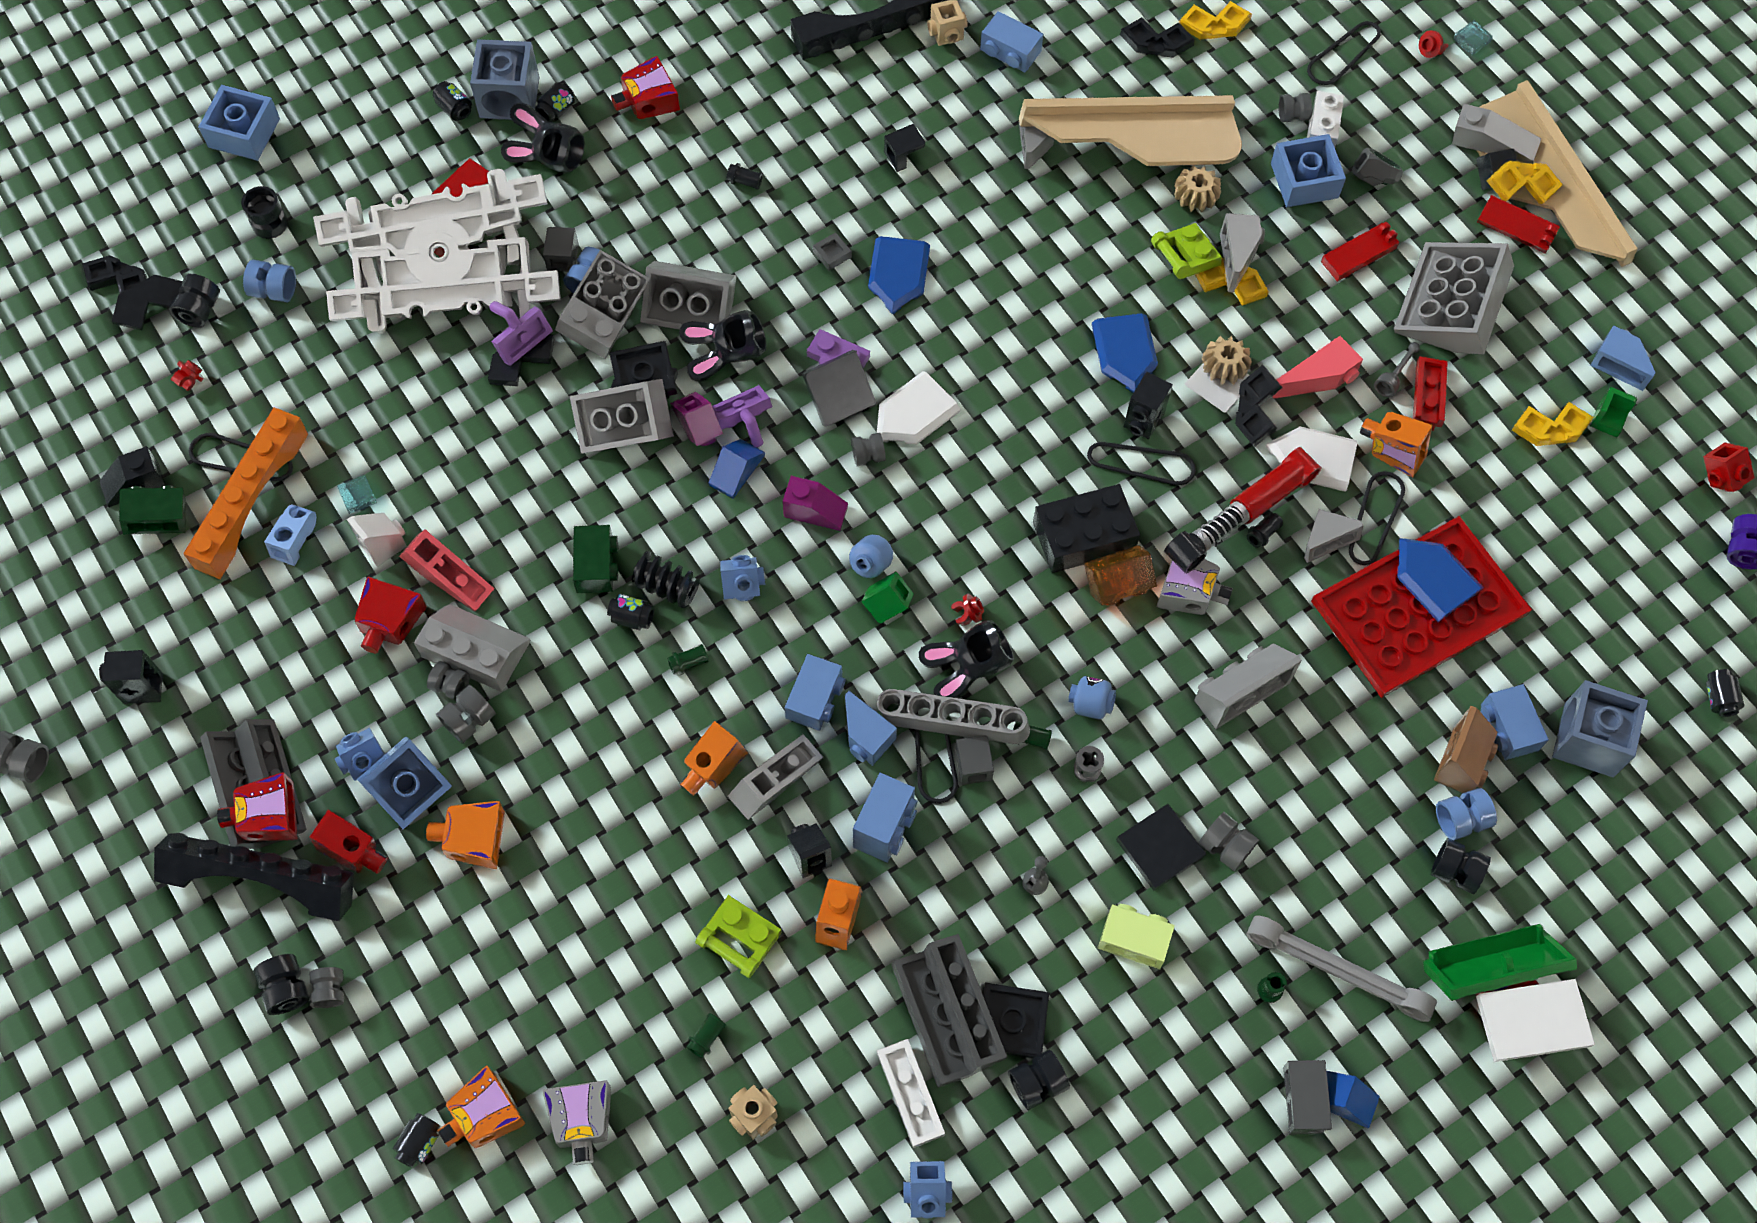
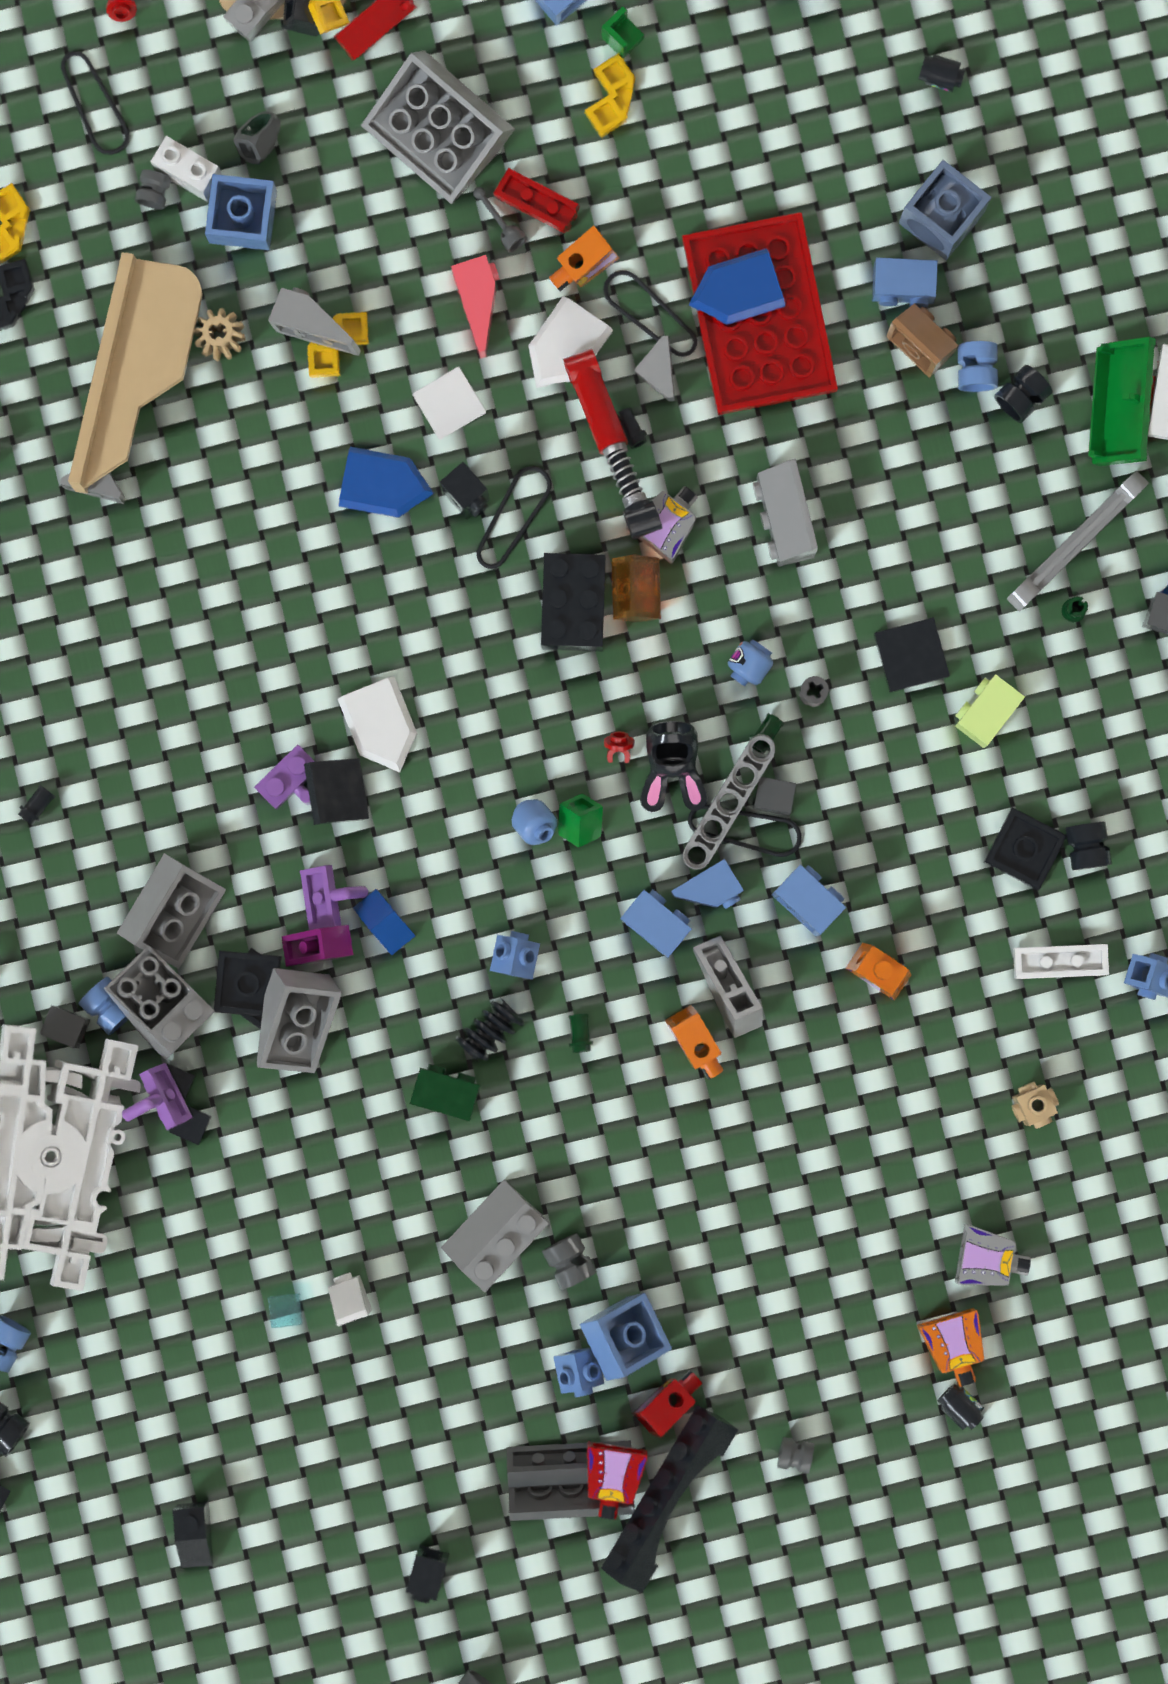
camera: 65 degrees left, 20 degrees up
dark green brick [119,485,186,535] -> none
red plate [171,360,204,391] -> none
orange arch [183,407,308,579] -> none
black piece [188,433,293,481] -> none
black wheel [253,954,310,1015] -> none
light blue leg [264,504,317,566] -> none
red torso [355,577,427,654] -> none
coral slope [399,529,495,612] -> none
orange torso [426,801,505,869] -> none
dark grey wheel [427,661,470,701] -> none
black brick [607,594,655,630] -> none
black piece [679,310,767,381] -> none
dark green pin [687,1013,726,1058] -> none
lime plate [695,895,782,978] -> none
magenta slope [782,476,848,531] -> none
black slope [787,823,832,878] -> none
dark grey plate [813,232,852,271] -> none
dark grey wheel [851,433,886,467] -> none
blue tile [868,236,930,314] -> none
black panel [884,124,925,172] -> none
dark grey slope [891,934,1007,1088] -> none
dark grey hinge [1023,856,1049,895] -> none
lime plate [1151,223,1222,279] -> none
dark grey wheel [1199,812,1260,872] -> none
tan gear [1202,336,1252,385] -> none
black tile [1235,364,1283,447] -> none
red hinge [1321,222,1400,282] -> none

